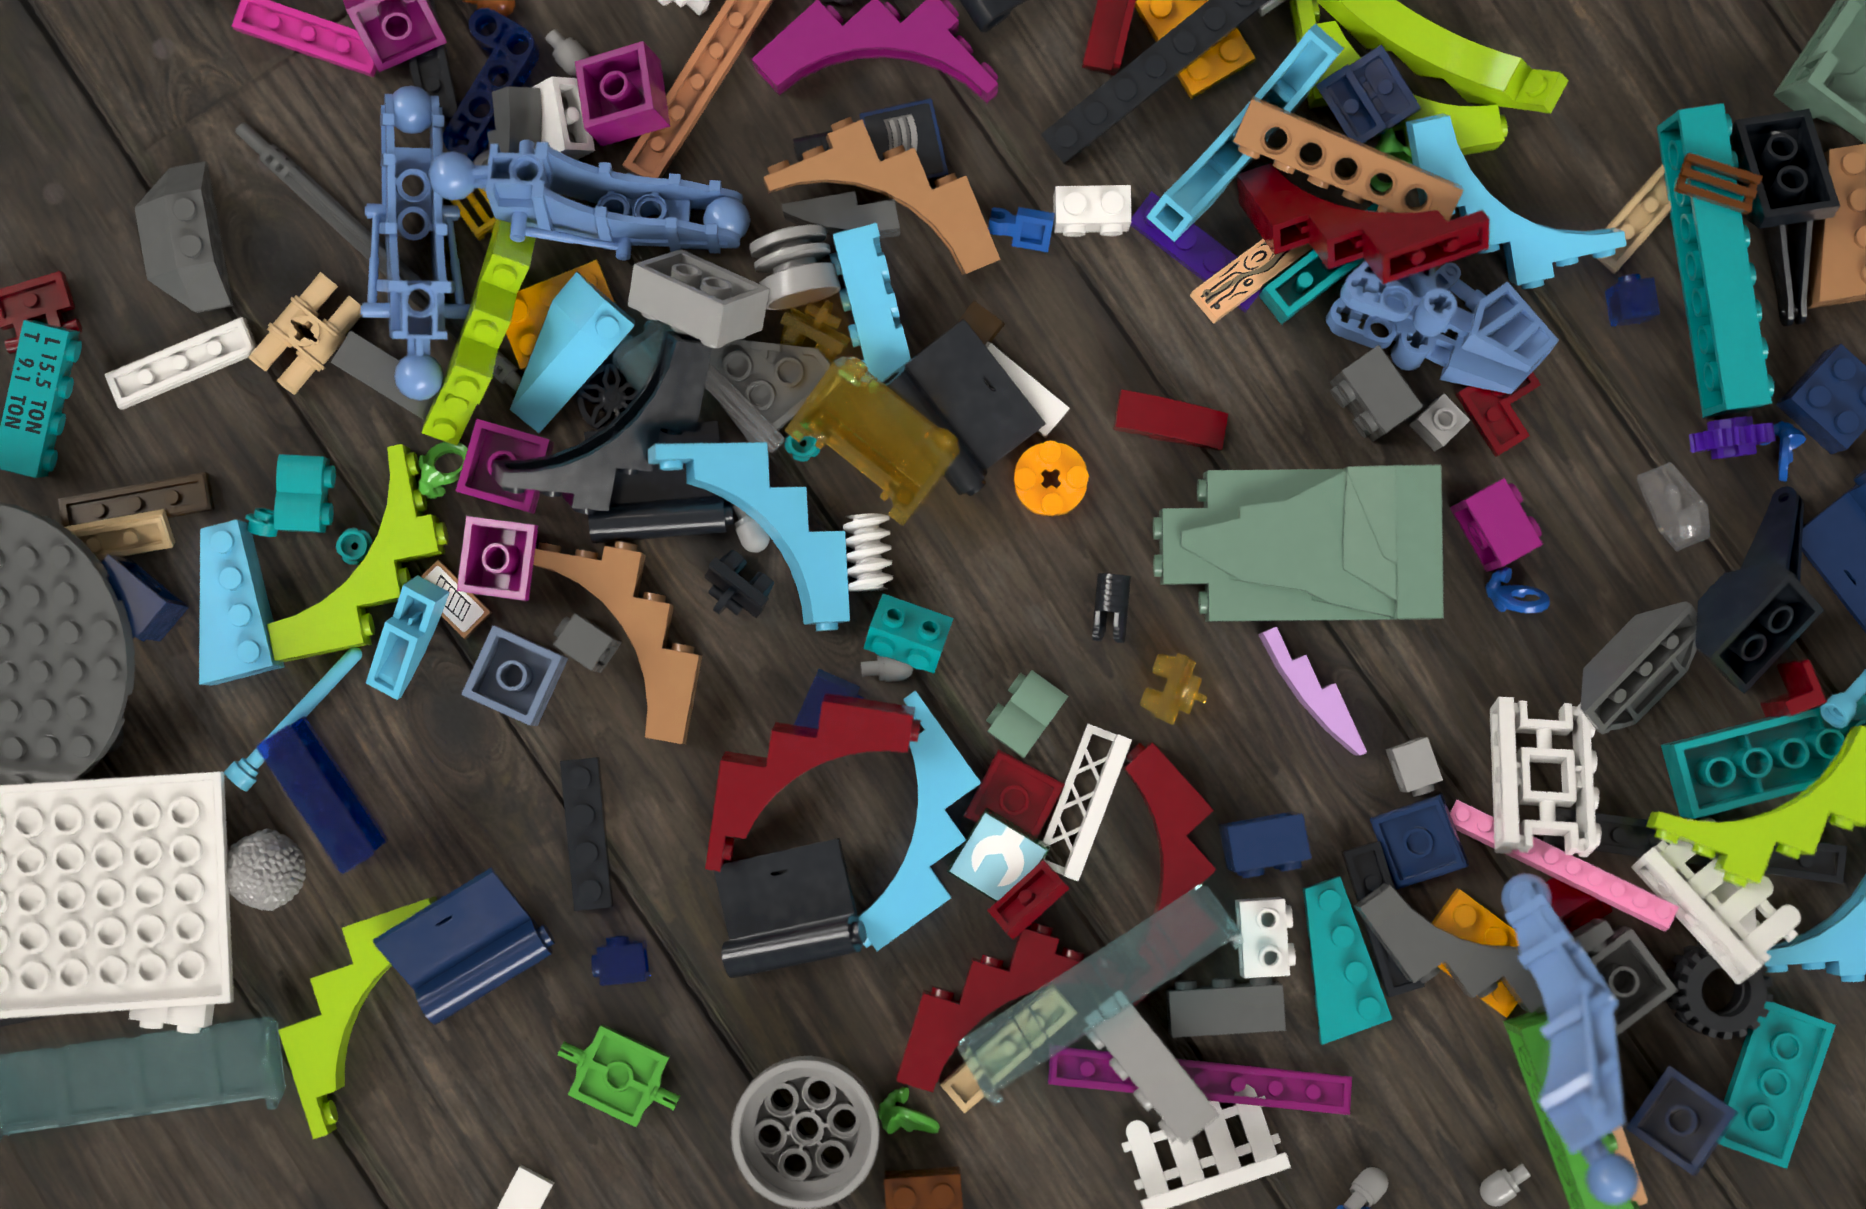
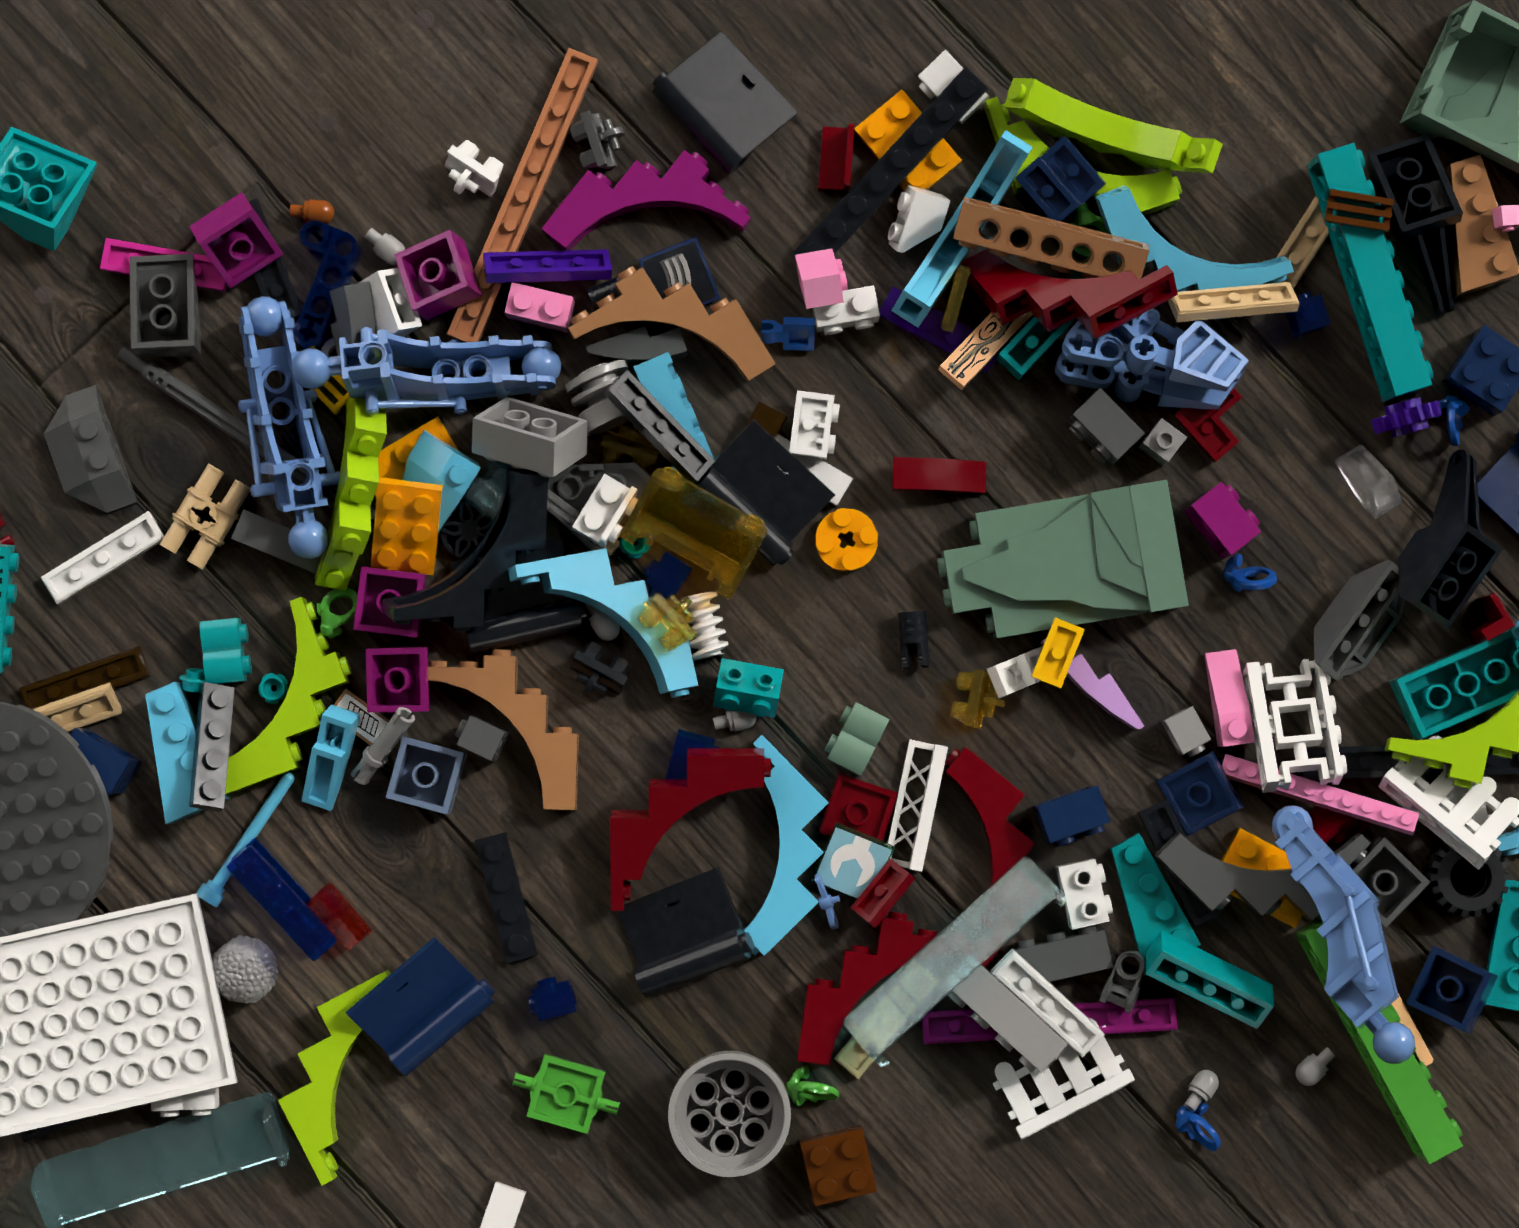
camera: 10 degrees left, 0 degrees up
none -> dark grey slope [130,254,201,358]
none -> plate [189,682,235,812]
none -> clear red panel [307,883,373,951]
none -> light grey pin [351,707,415,785]
none -> light orange plate [370,477,443,575]
none -> dark purple plate [483,249,612,283]
none -> bright pink brick [504,282,575,333]
none -> white bracket [572,473,640,548]
none -> plate [603,370,715,485]
none -> clear yellow hips [638,593,697,651]
none -> clear blue brick [644,551,693,603]
none -> white bracket [789,390,840,461]
none -> bright pink brick [795,248,848,309]
none -> medium blue piece [814,874,840,930]
none -> white slope [888,185,950,253]
none -> clear yellow tile [941,264,970,333]
none -> white slope [987,646,1043,698]
none -> white tile [990,948,1105,1058]
none -> yellow plate [1031,617,1085,689]
none -> dark grey piece [1100,950,1146,1014]
none -> teal brick [1146,930,1274,1029]
none -> tan tile [1168,282,1300,322]
none -> bright pink slope [1204,649,1255,747]

